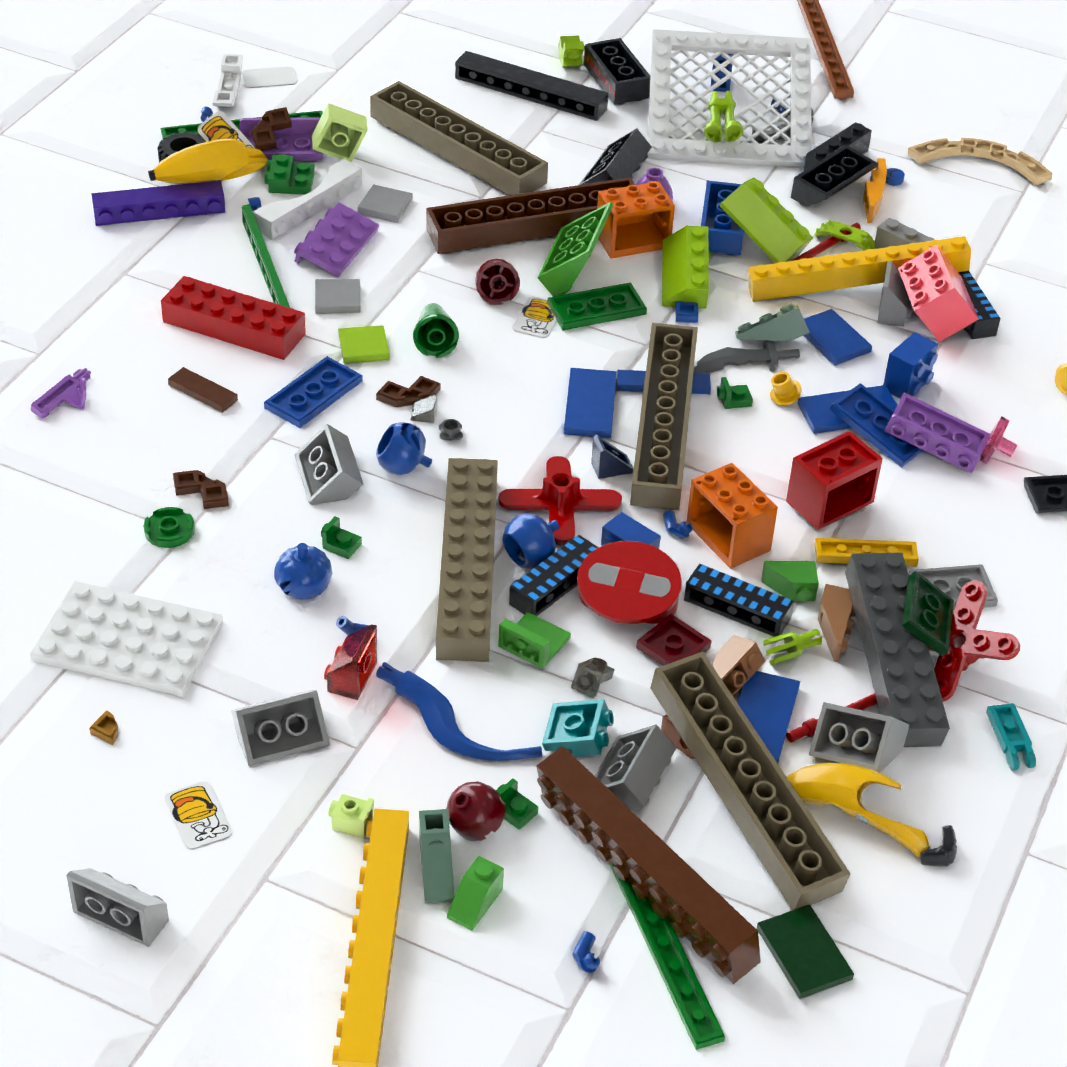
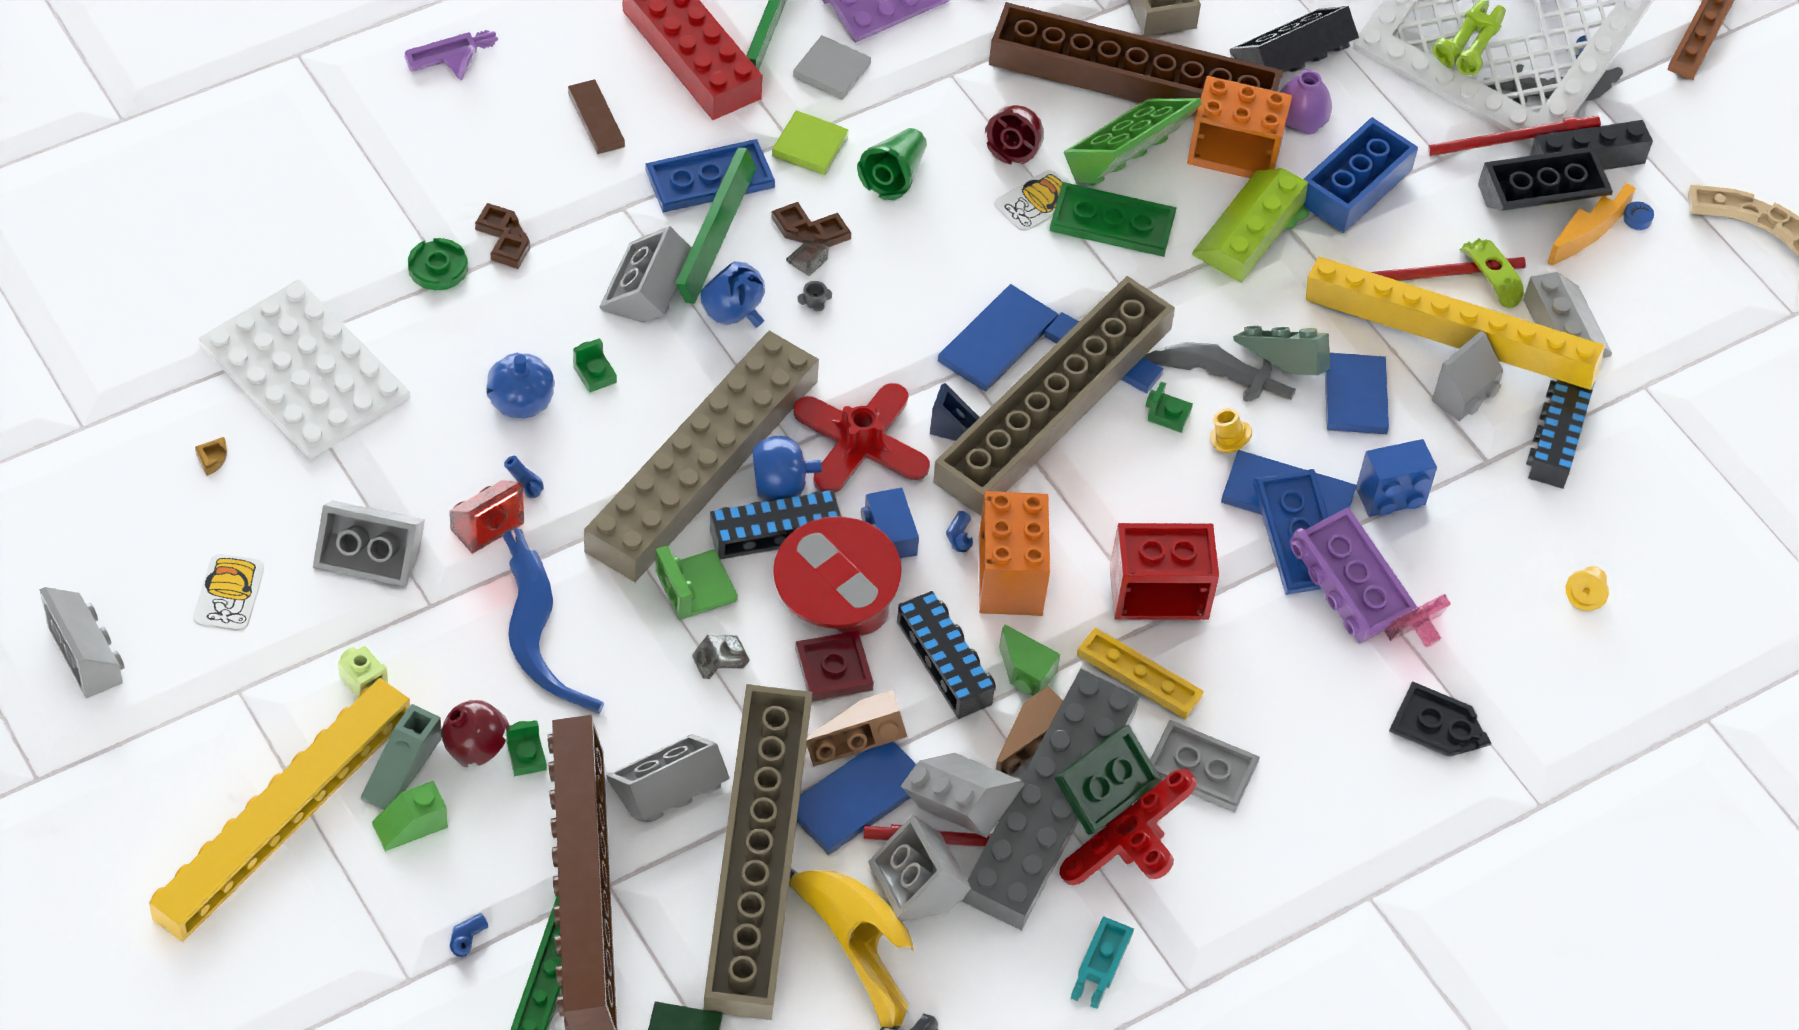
camera: 30 degrees right, 10 degrees up
teal plate [542,699,614,757] -> none
blue tile [675,302,699,323] -> none
lime slope [719,177,814,263] -> none
lime arm [762,629,822,665] -> none
coral container [898,245,979,342] -> none
none -> green tile [675,148,757,304]
none -> light grey slope [900,752,1025,838]
none -> red bar [1428,115,1601,156]

